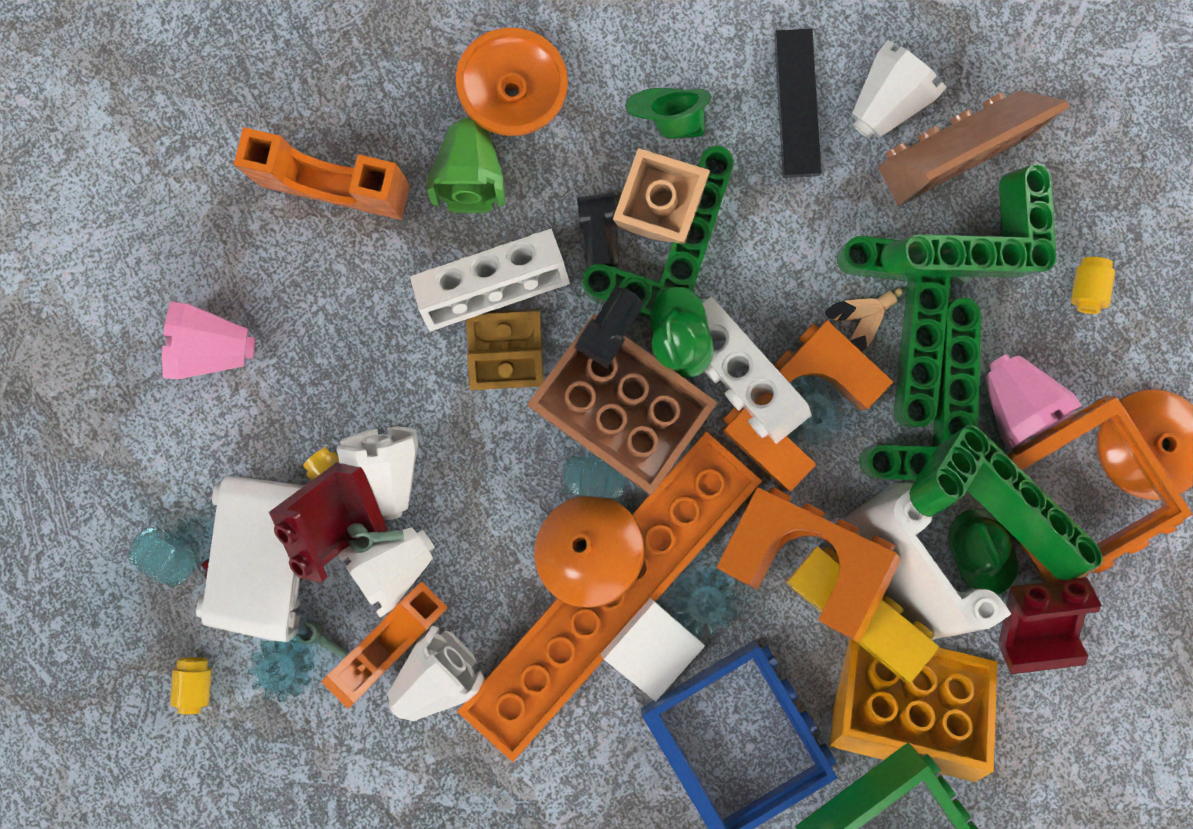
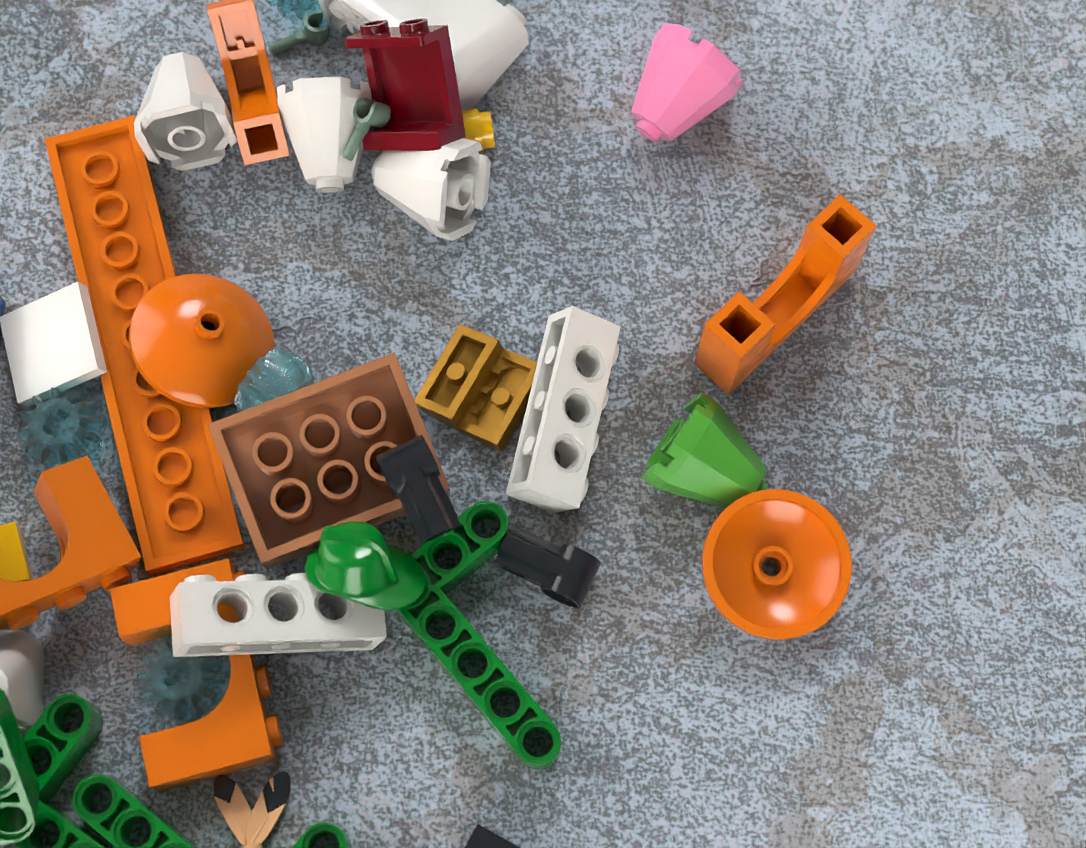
camera: 120 degrees right, 15 degrees down
light nougat slope [613,148,710,244] -> none
green piece [625,88,712,139] -> none

